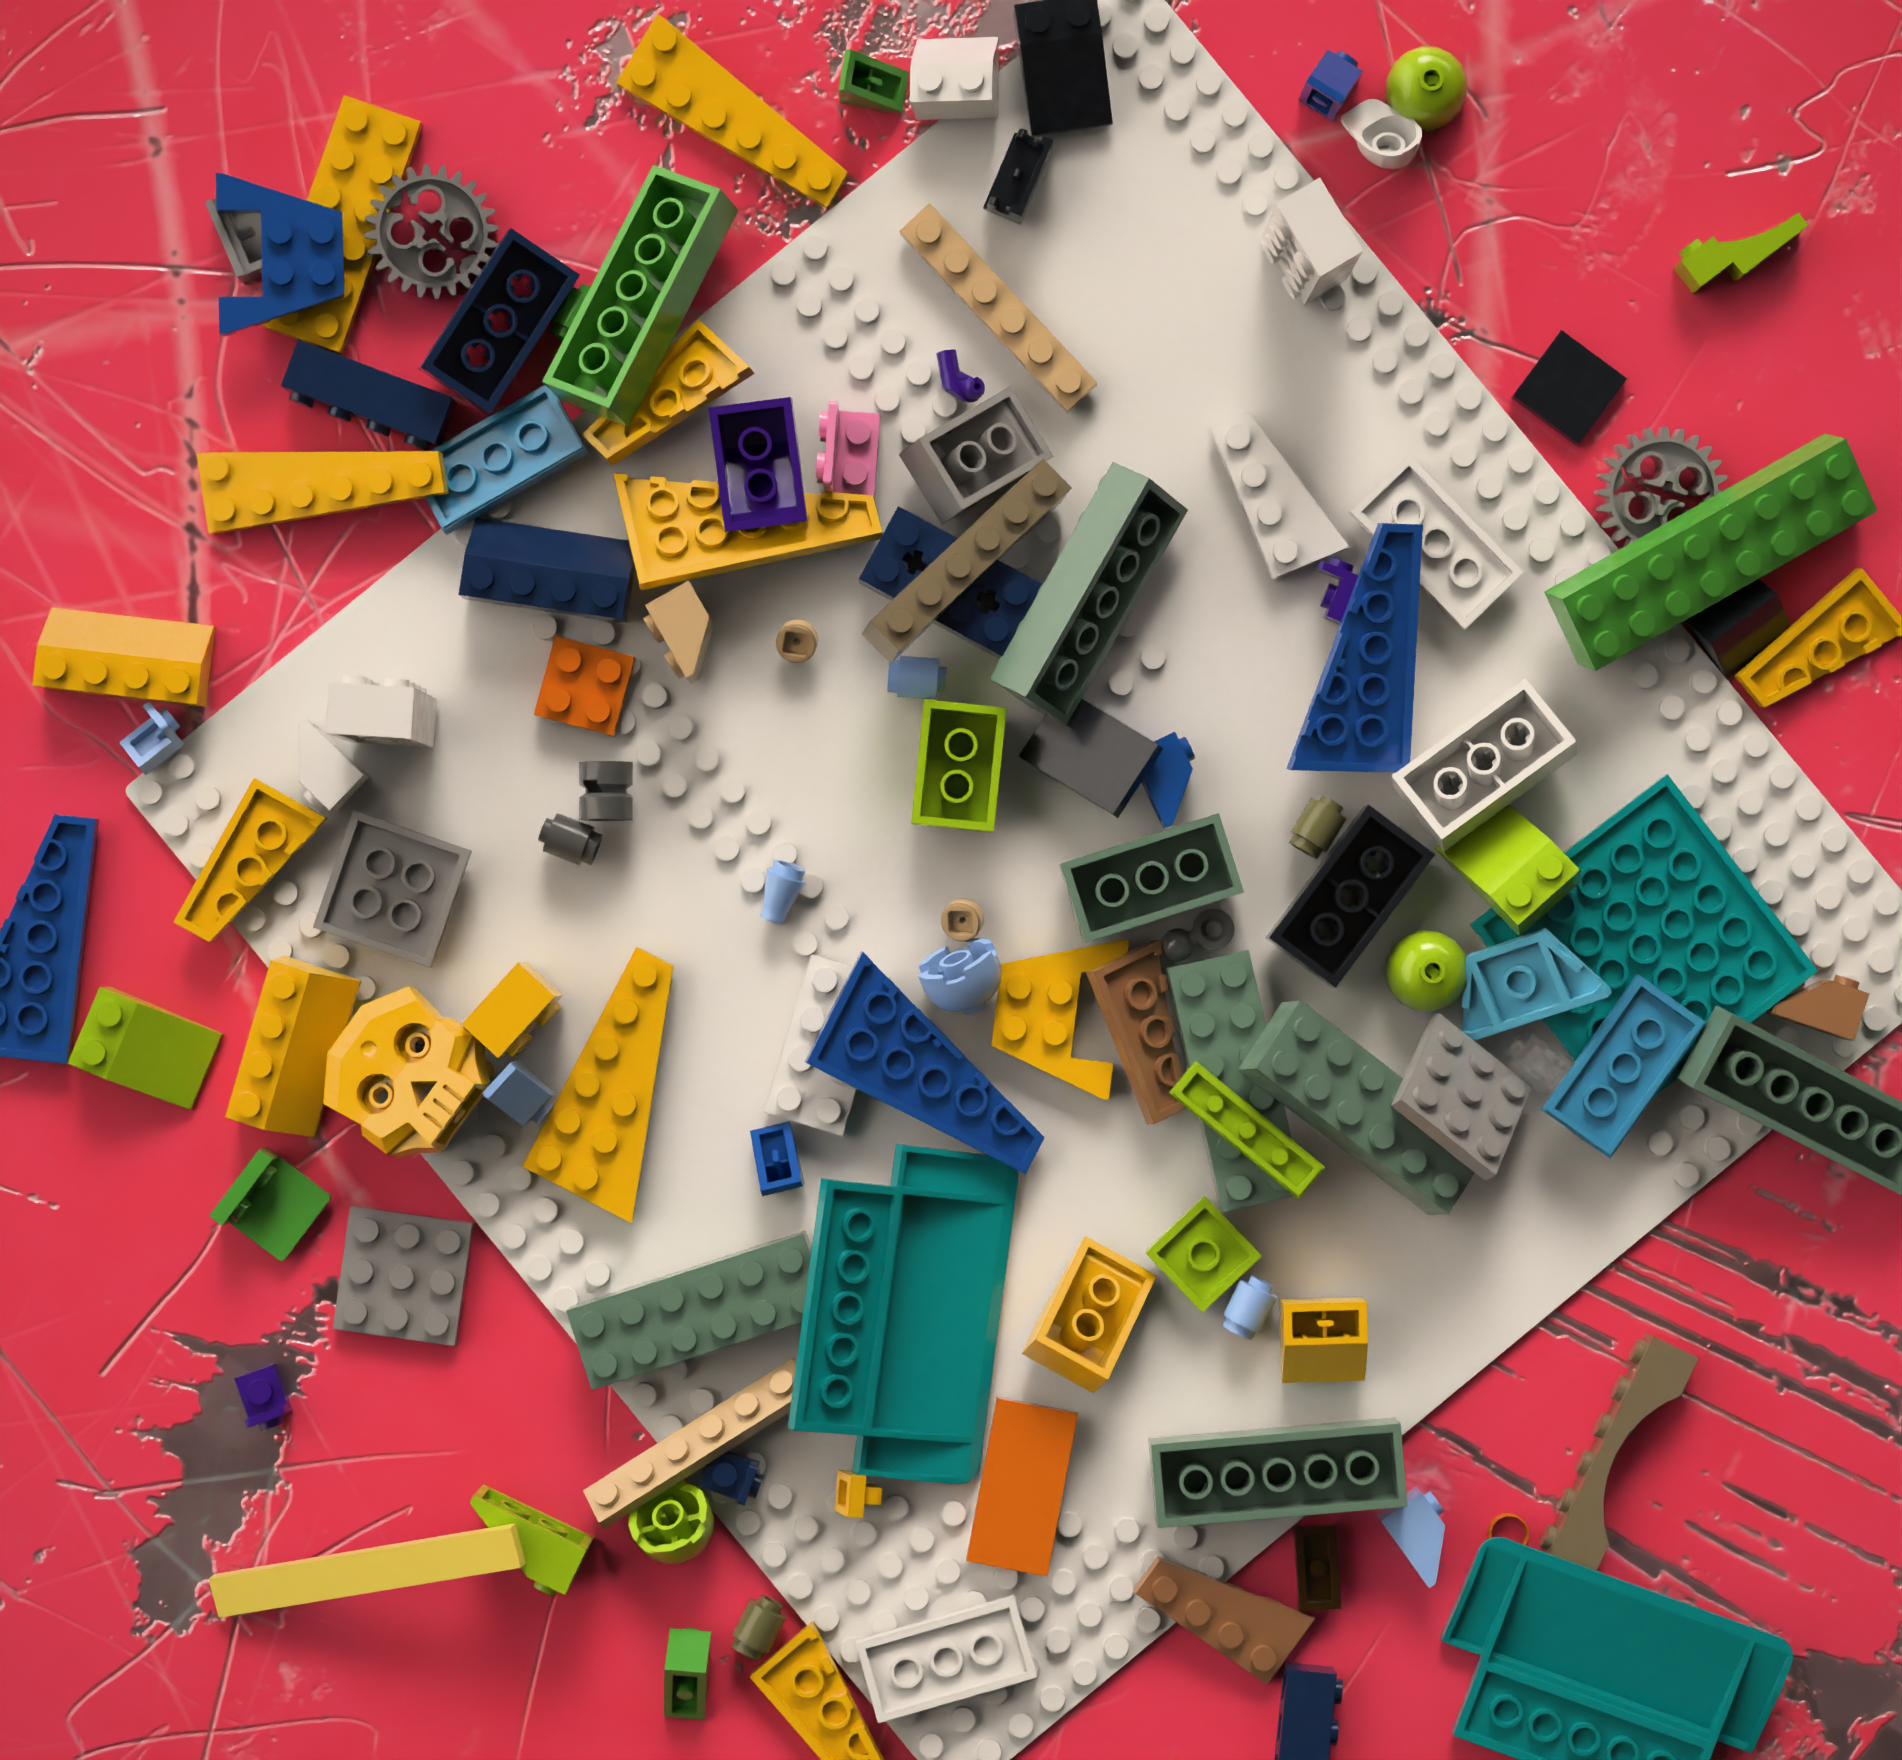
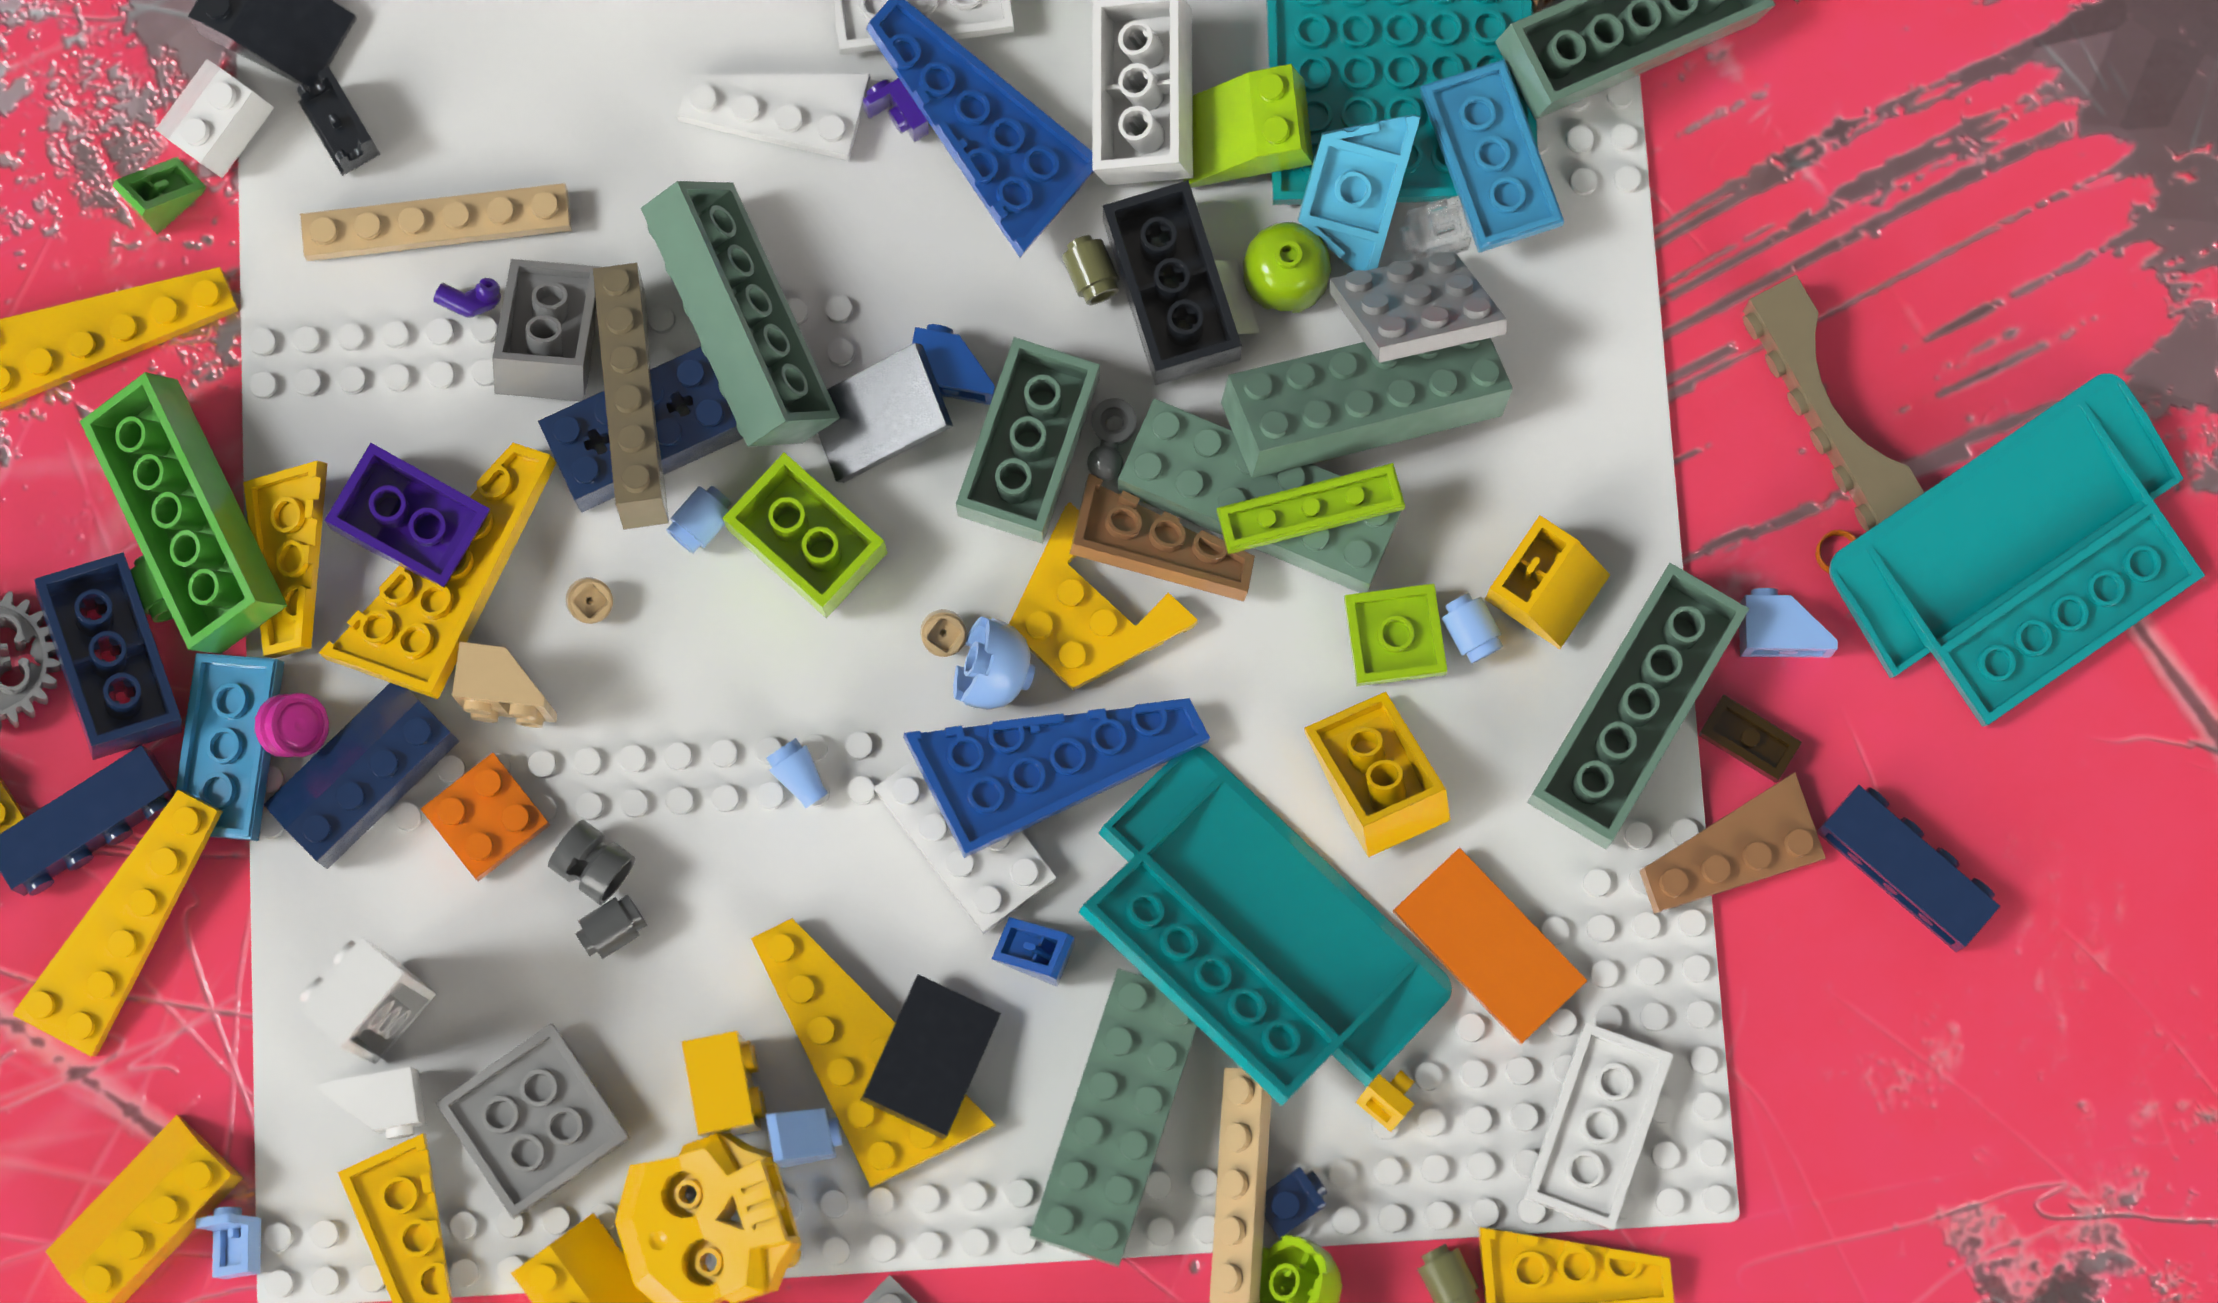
camera: 50 degrees left, 10 degrees down
bright pink bracket [816,401,881,497] -> none
none -> dark pink wheel [255,693,329,757]
none -> black tile [860,974,1001,1139]
none -> white sticker [1214,260,1259,334]

